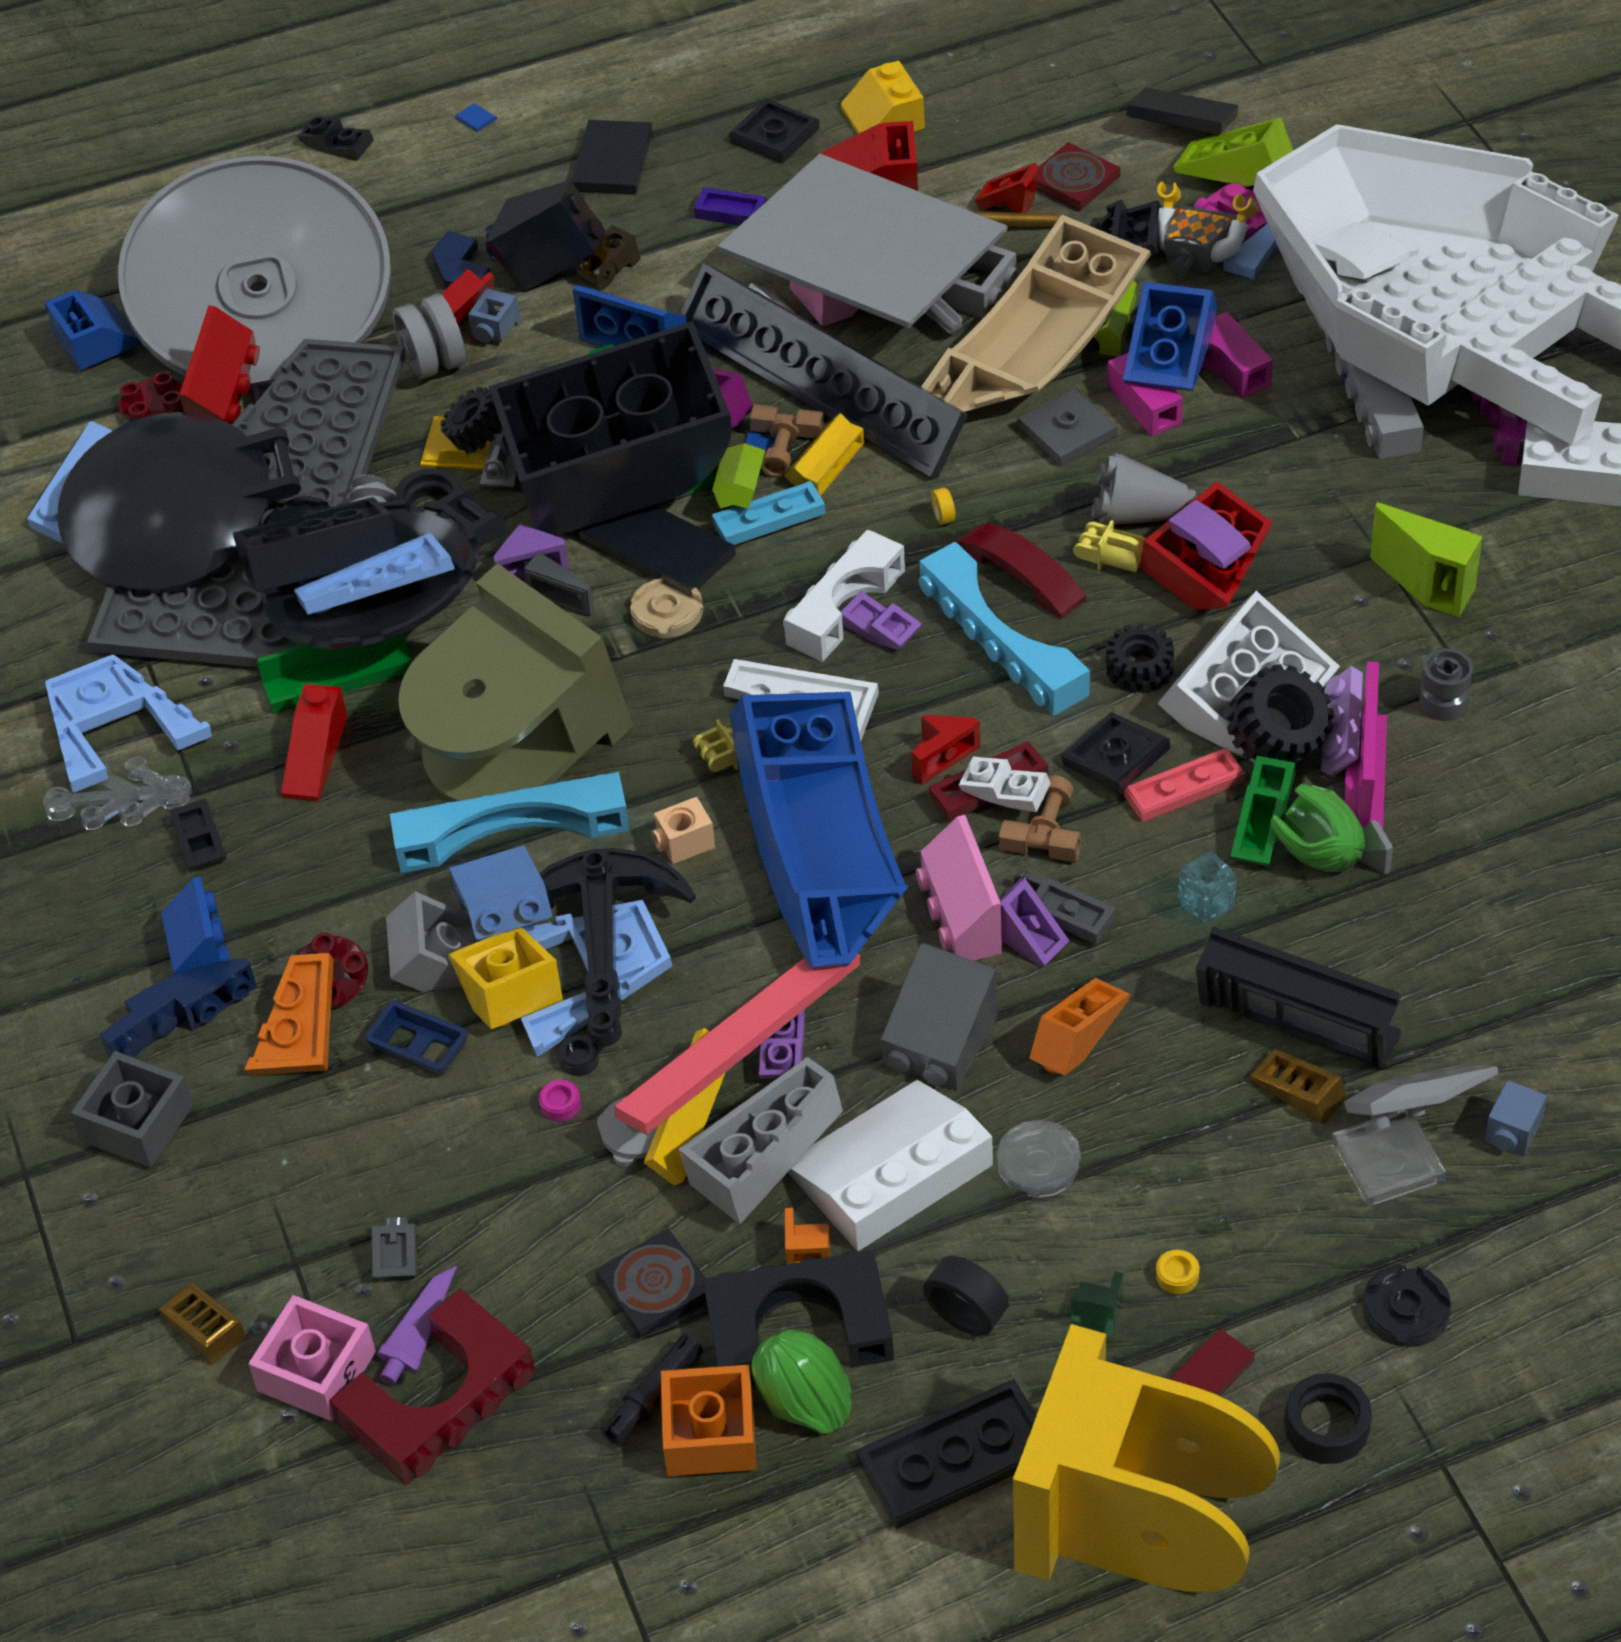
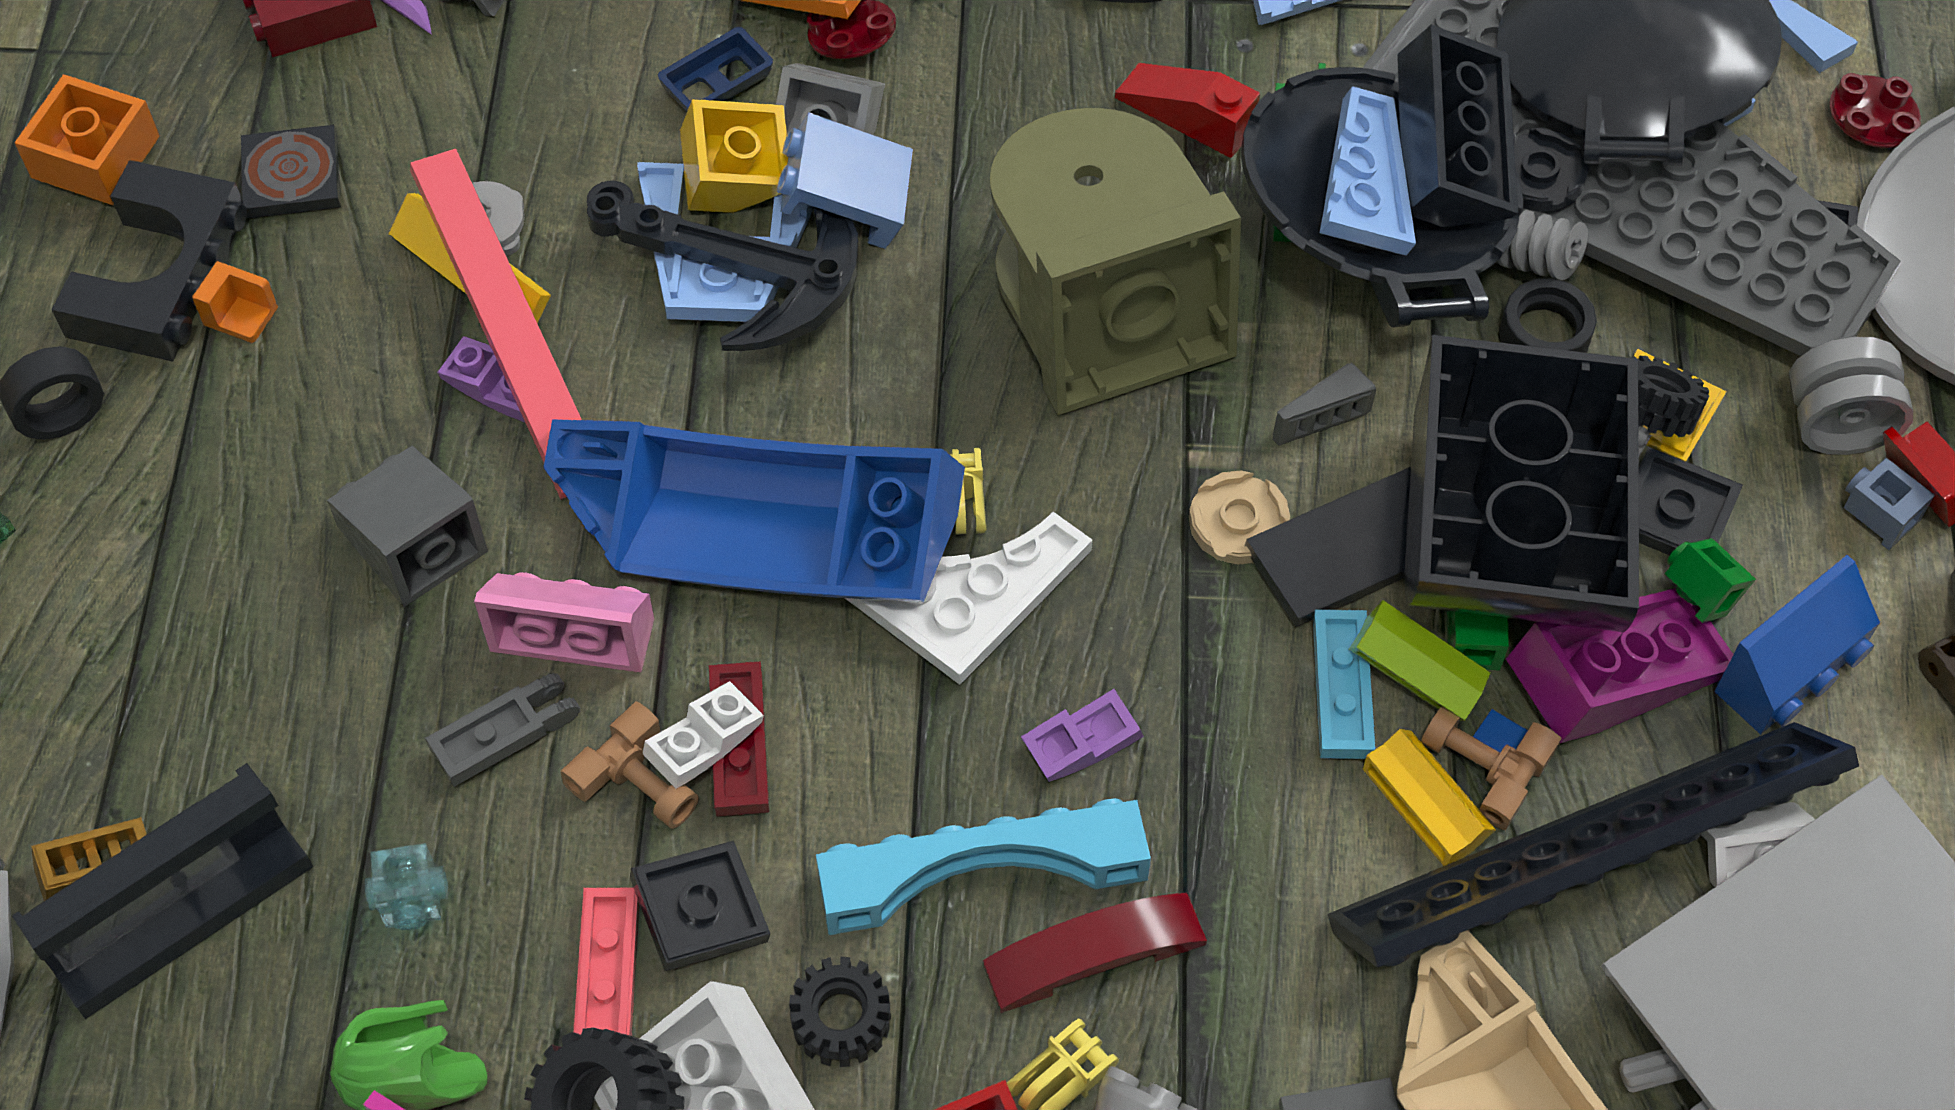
camera: 110 degrees right, 10 degrees up
red slope [179,305,260,425] -> none
medium azure arch [390,772,630,873] -> none
medium lavender slope [493,524,569,581] -> none
dark pink tile [539,1080,581,1122] -> none
black pin [600,1334,703,1447] -> none
light nougat brick [652,797,715,864] -> none
light grey wedge [678,1057,843,1224] -> none
bright green hair [751,1329,852,1434] -> none
white arch [783,529,905,662] -> none
white slope [788,1080,993,1251] -> none
red slope [911,715,980,785] -> none
yellow tile [931,487,956,525] -> none
clear tile [997,1120,1081,1198] -> none
medium lavender slope [999,878,1069,966] -> none
orange slope [1029,978,1130,1076] -> none
green slope [1230,756,1296,867] -> none

